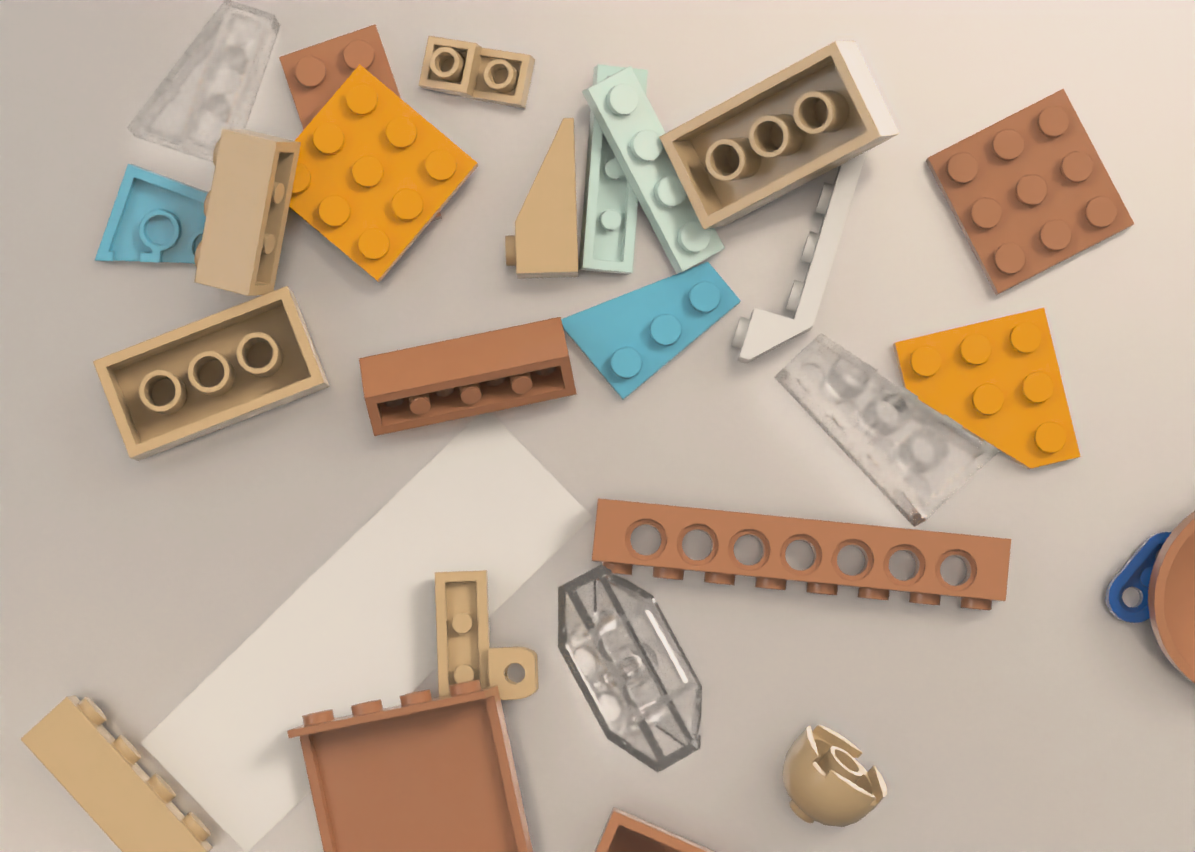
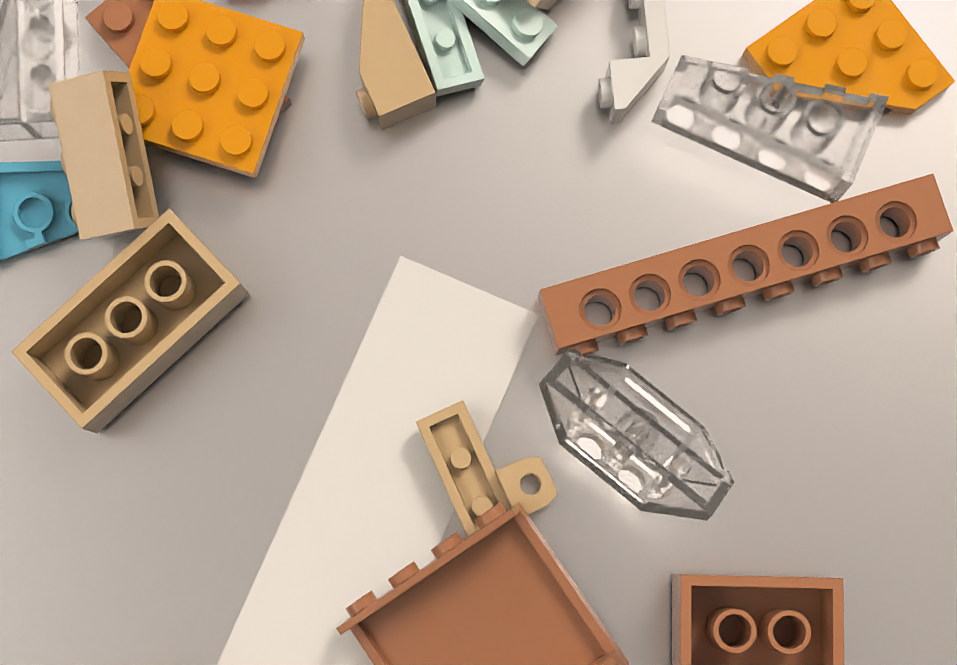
camera: 25 degrees left, 5 degrees down
nougat brick [359,317,577,436] -> none
medium azure wing [561,262,741,400] -> none
tan cylinder [782,725,887,827] -> none

